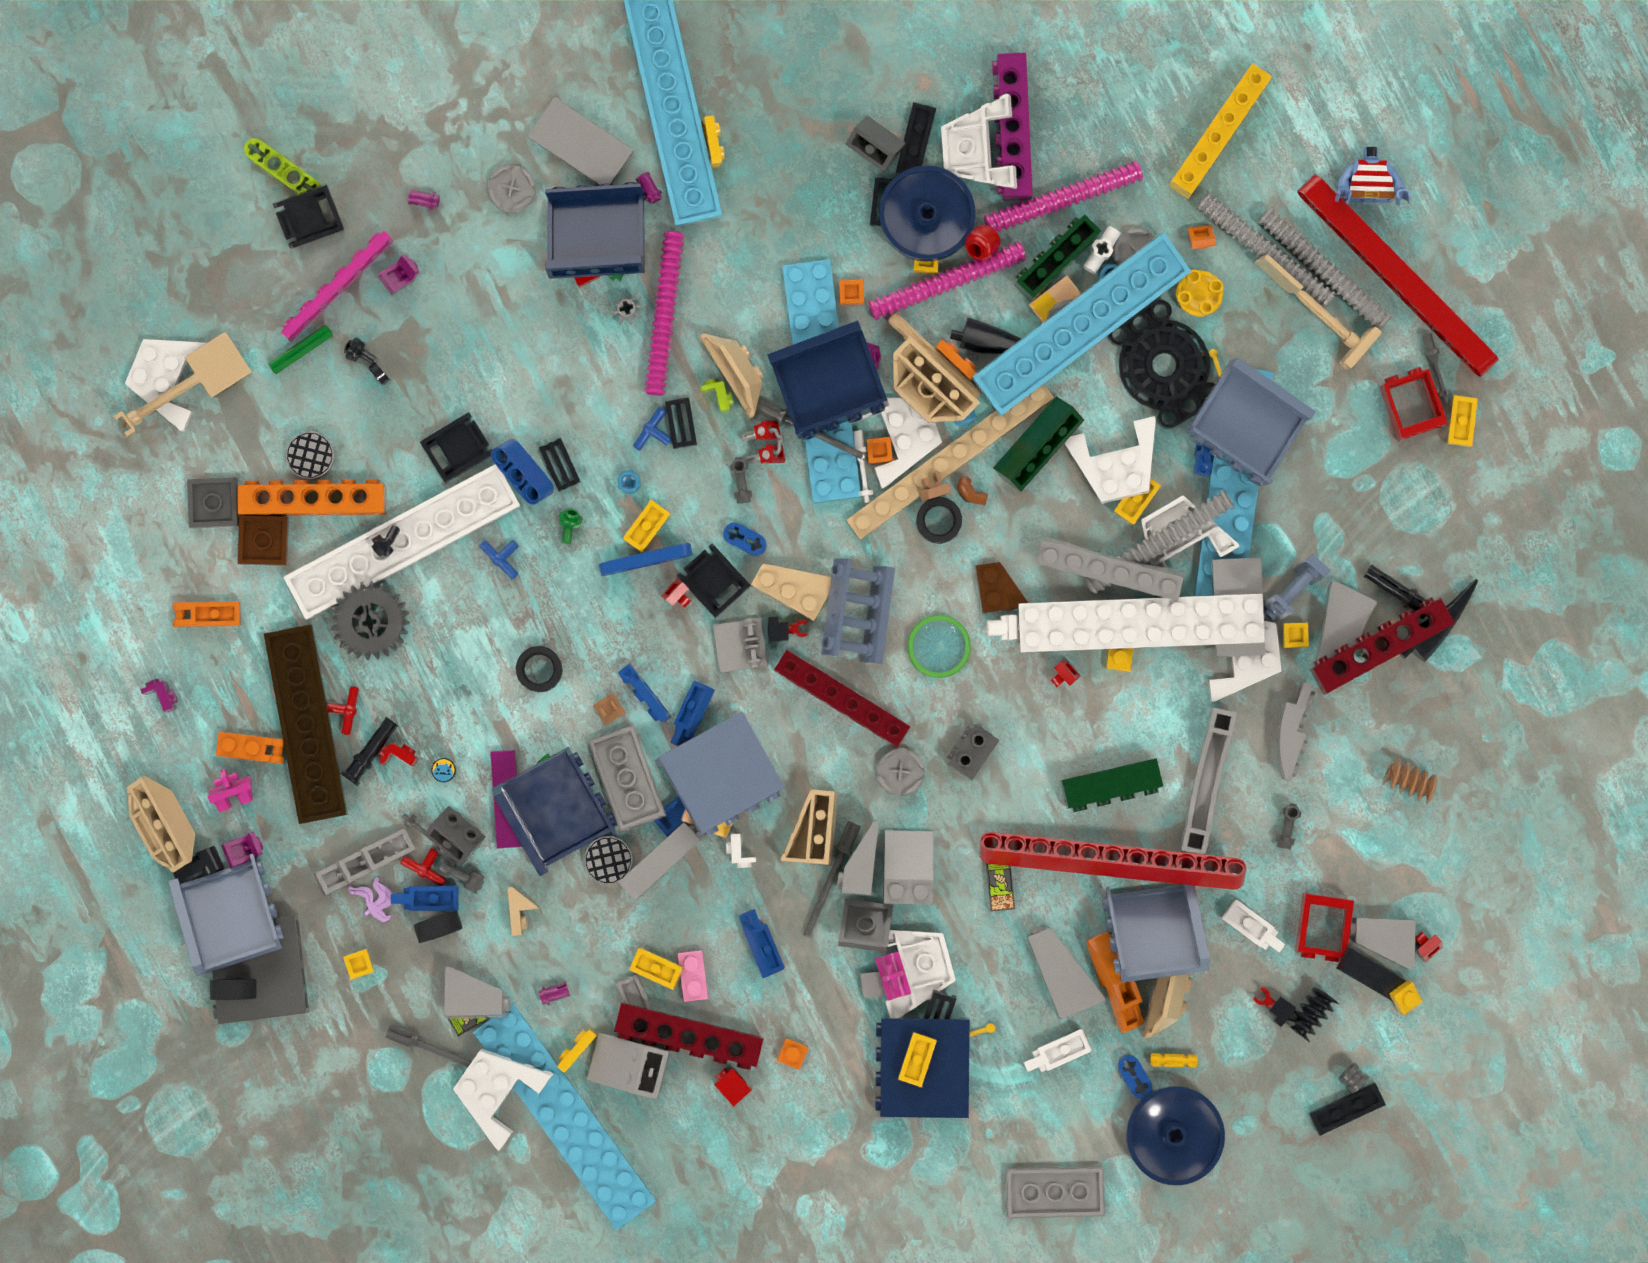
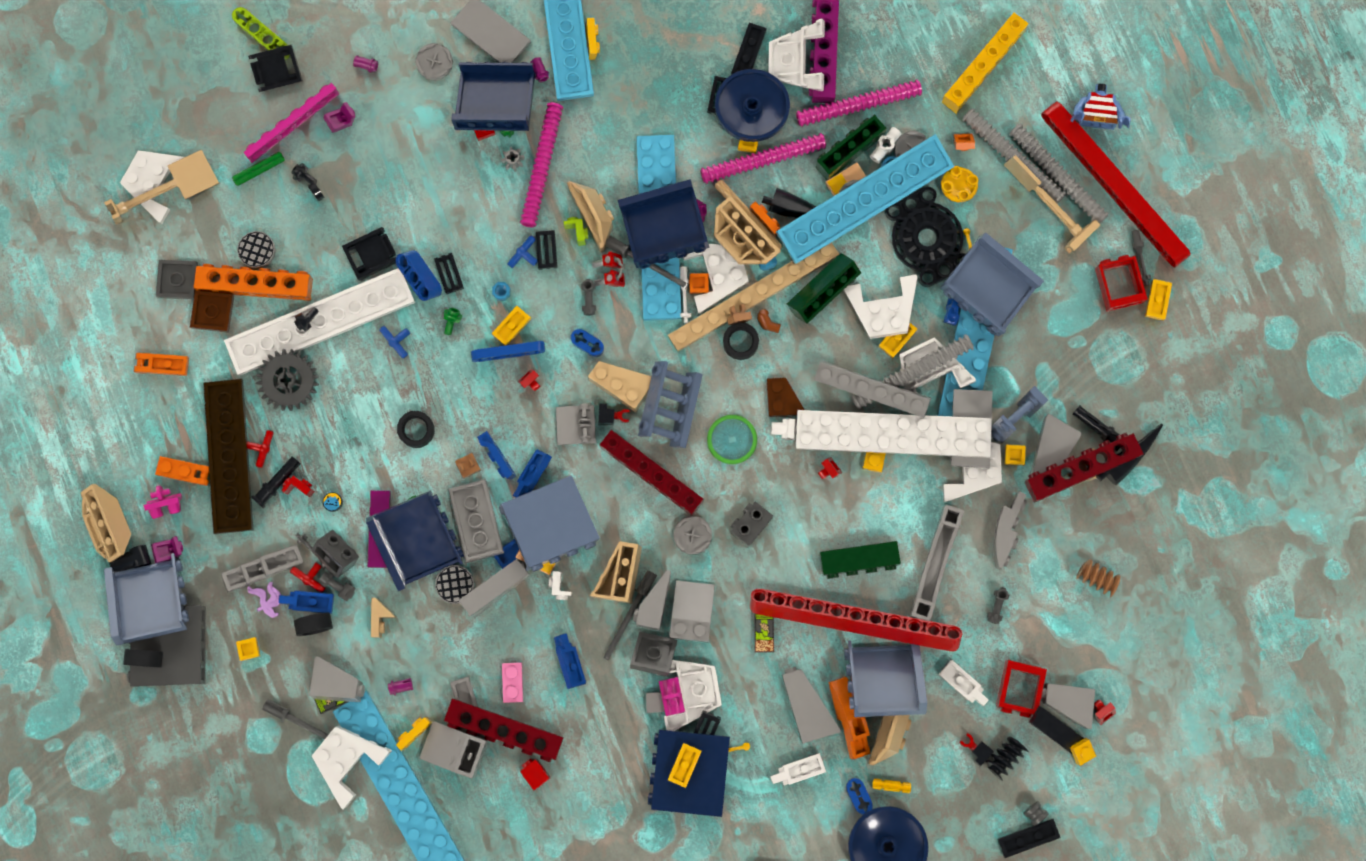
camera: 10 degrees right, 5 degrees down
magenta bracket [140,679,178,713] -> none
yellow plate [629,947,684,990] -> none
black container [676,543,751,619] -> none
orange plate [777,1038,809,1070] -> none
orange plate [839,279,864,305] -> none
dark grey brick [845,115,906,172] -> none
red head [965,225,1001,261] -> none

